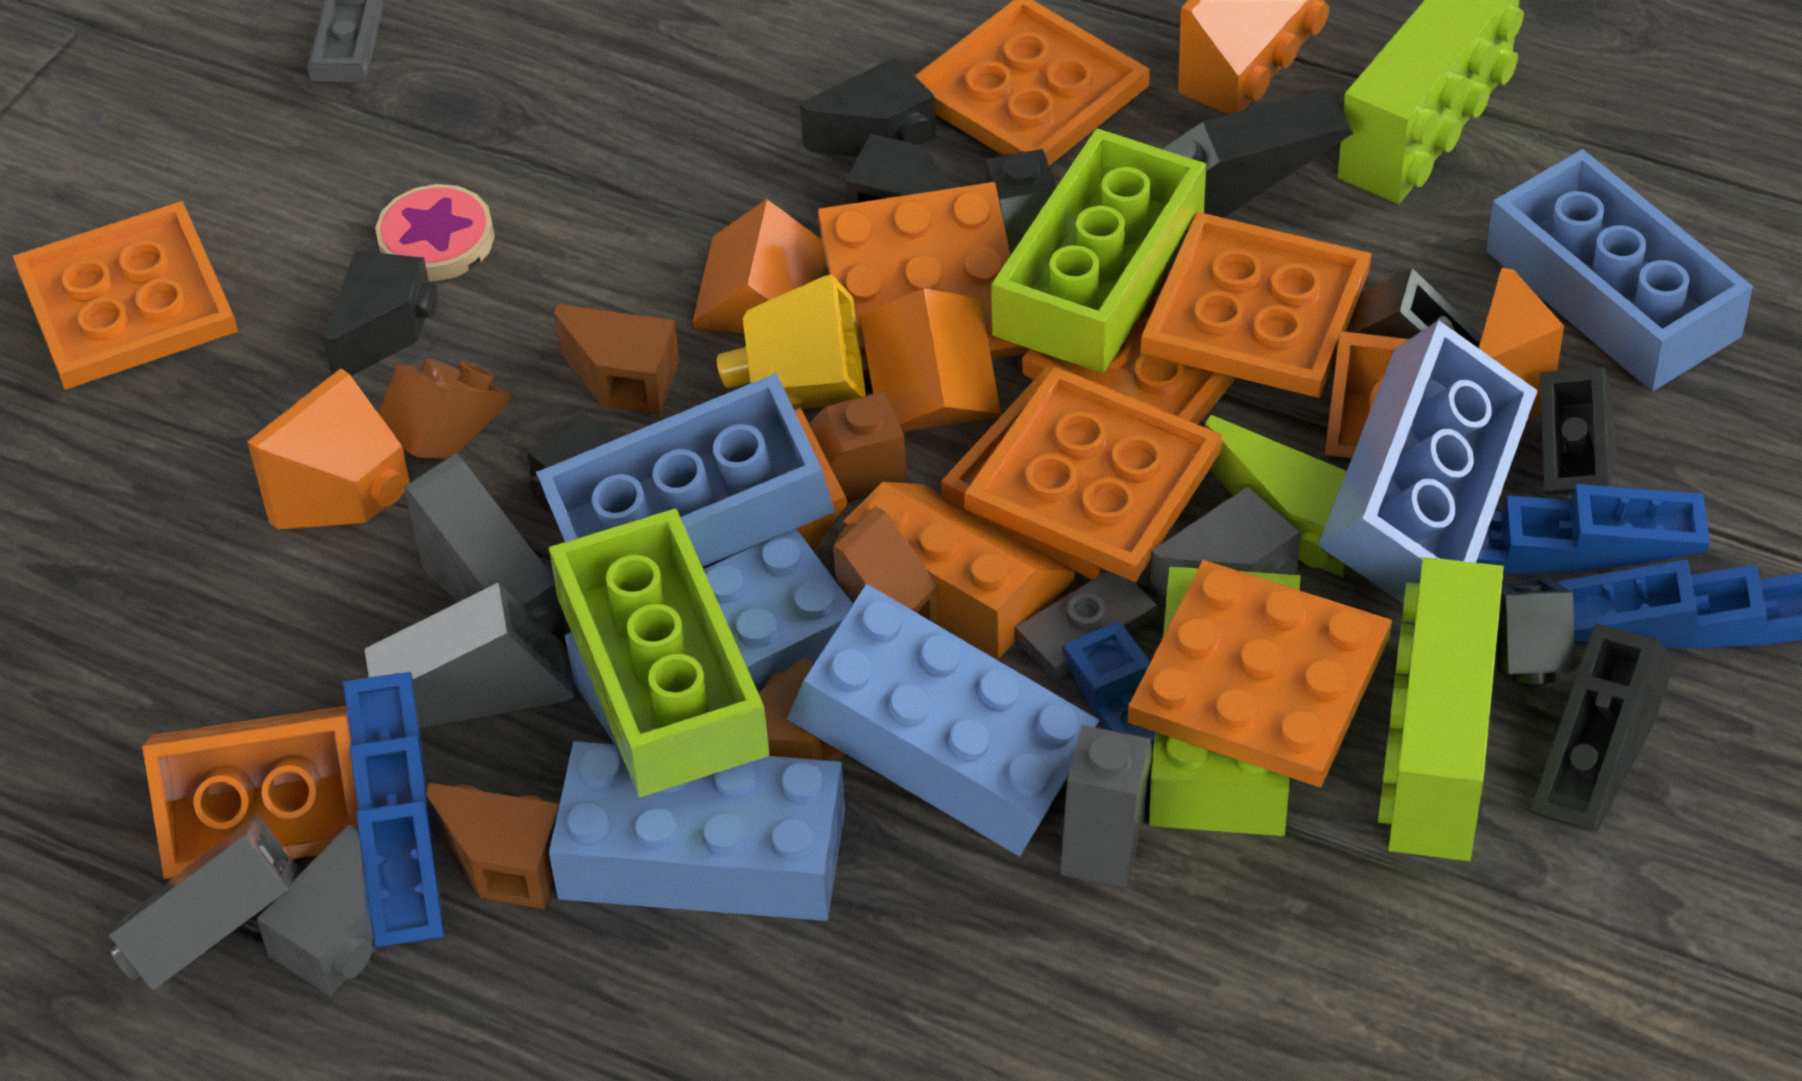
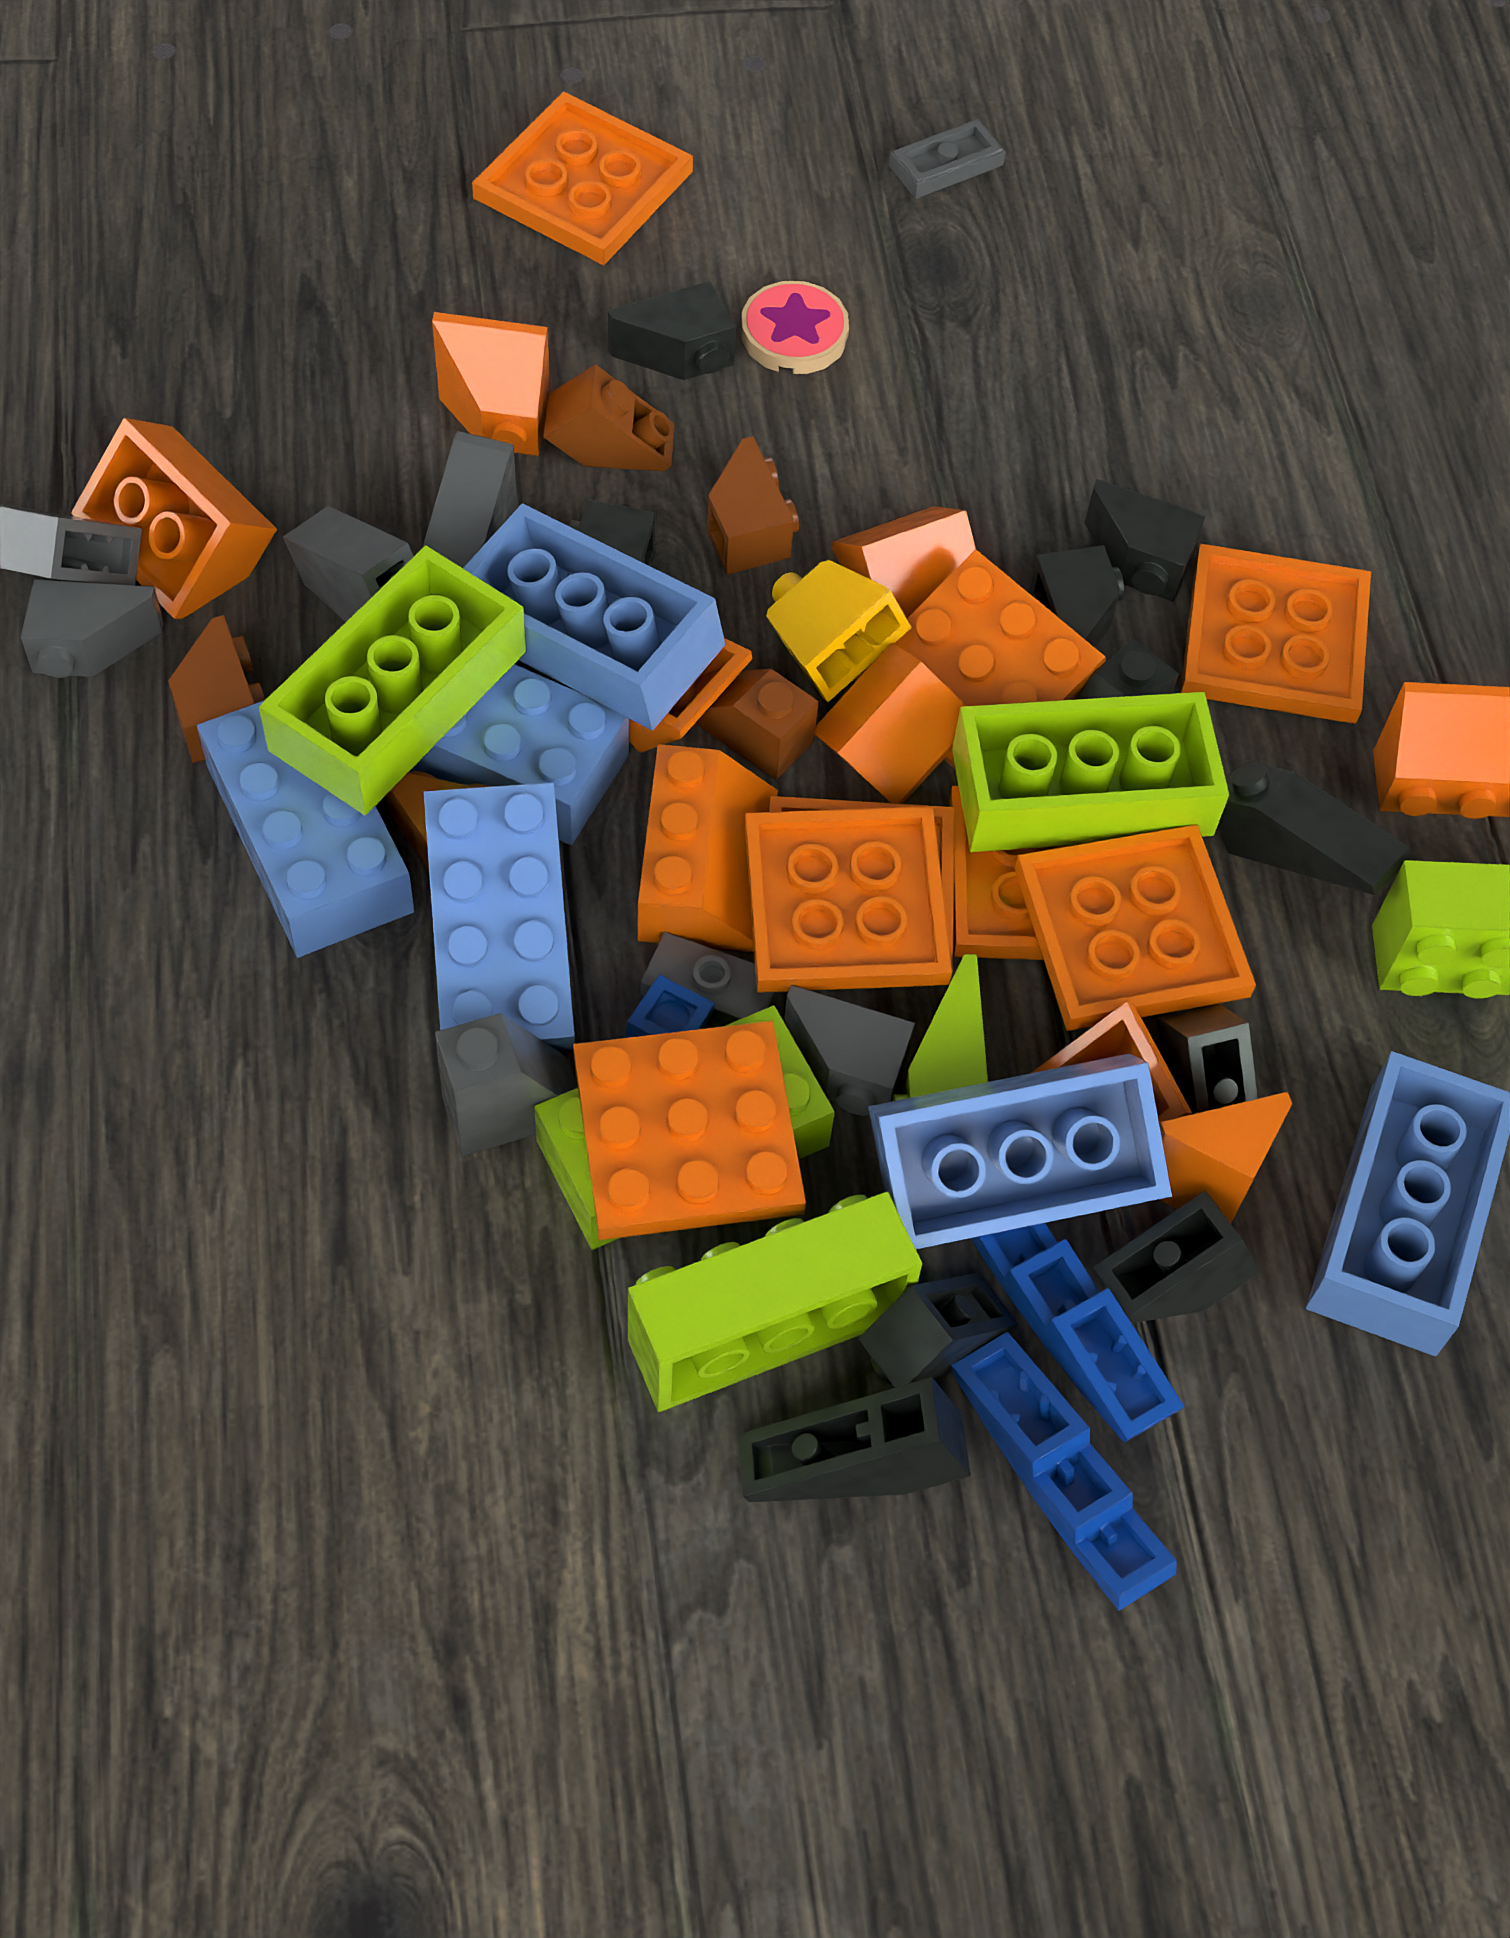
camera: 50 degrees right, 10 degrees up
blue slope [343,671,444,948] -> none
dark orange slope [833,506,938,625] -> none

